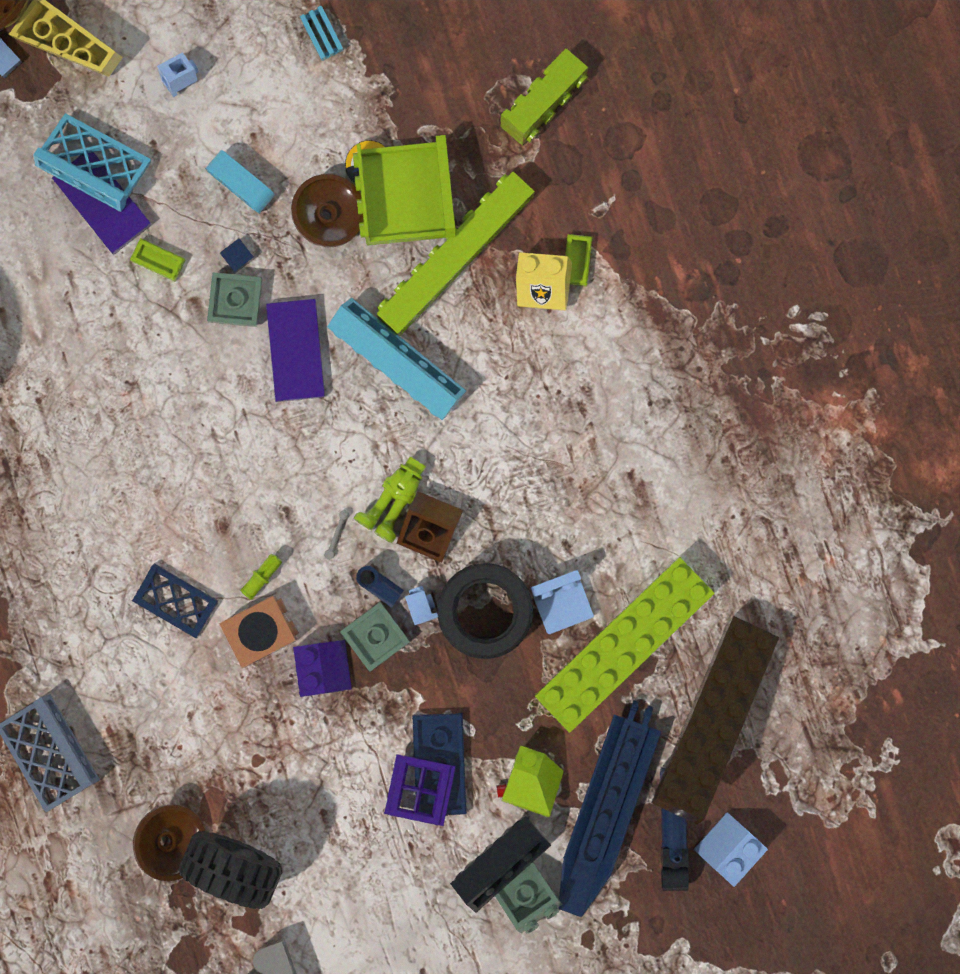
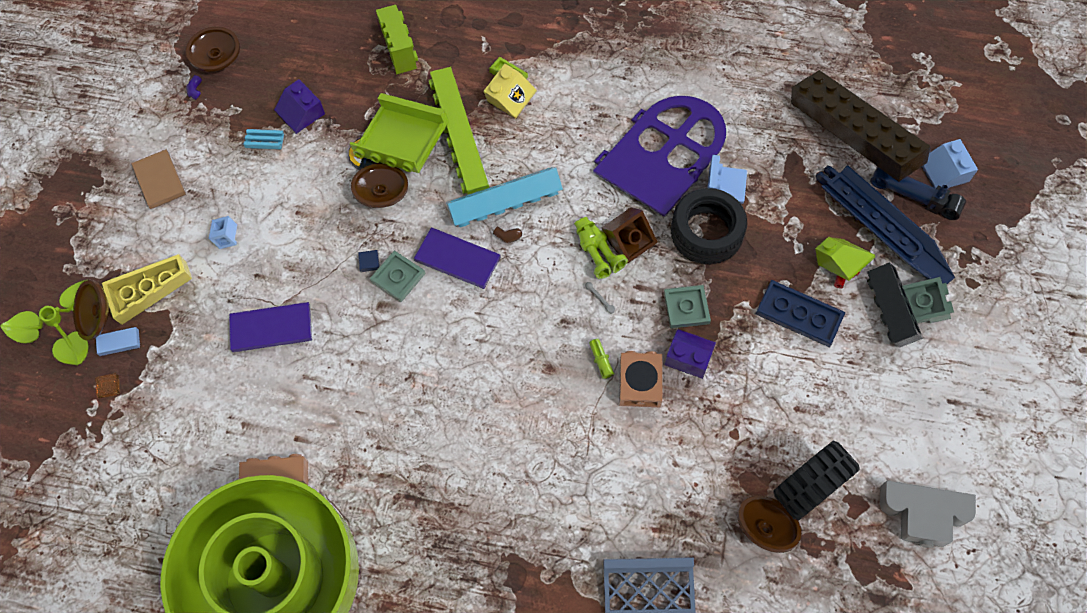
camera: 60 degrees left, 20 degrees down
medium azure fence [33,113,151,212] -> none
lime tile [130,238,186,282] -> none
dark blue window [132,563,219,638] -> none
medium azure beam [205,150,275,214] -> none
dark blue piece [356,566,404,608] -> none
dark purple piece [384,754,456,826] -> none
light blue brick [405,586,438,625] -> none
lime brick [534,557,715,733] -> none
none -> dark purple slope [274,79,325,134]
none -> reddish brown arm [493,227,523,243]
none -> dark purple door [593,96,726,217]

